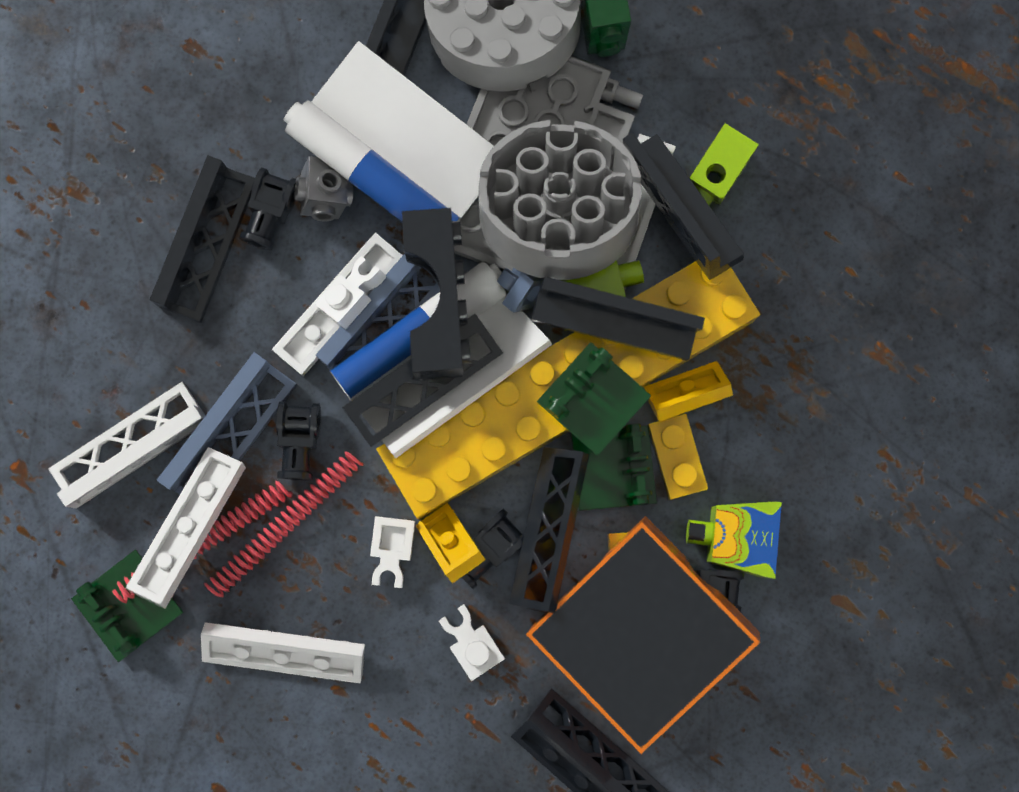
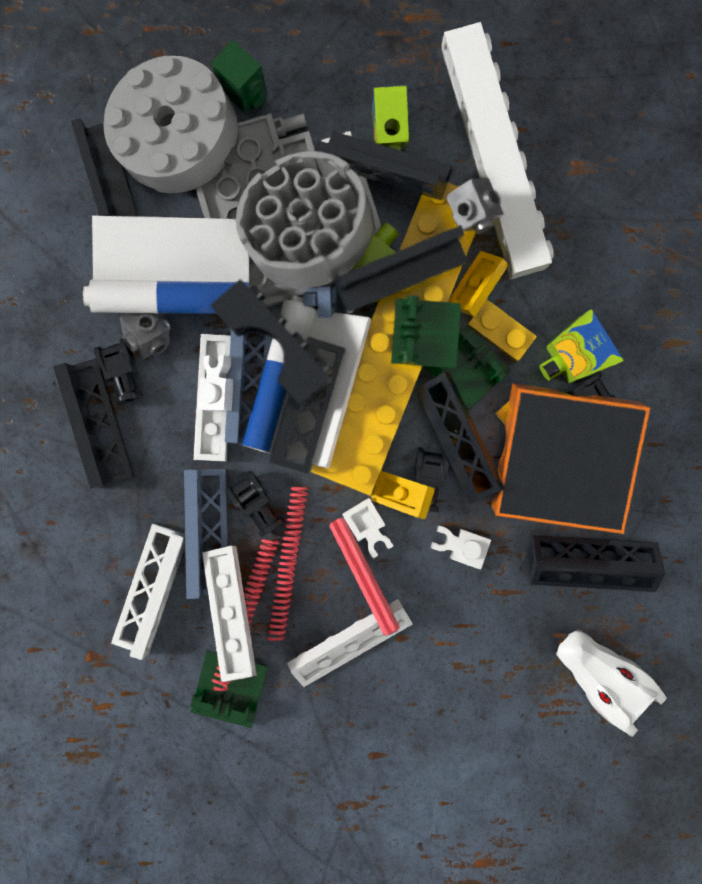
camera: 35 degrees left, 5 degrees up
none -> coral axle [330,518,399,636]
none -> white brick [441,22,554,280]
none -> flat silver brick [446,178,504,234]

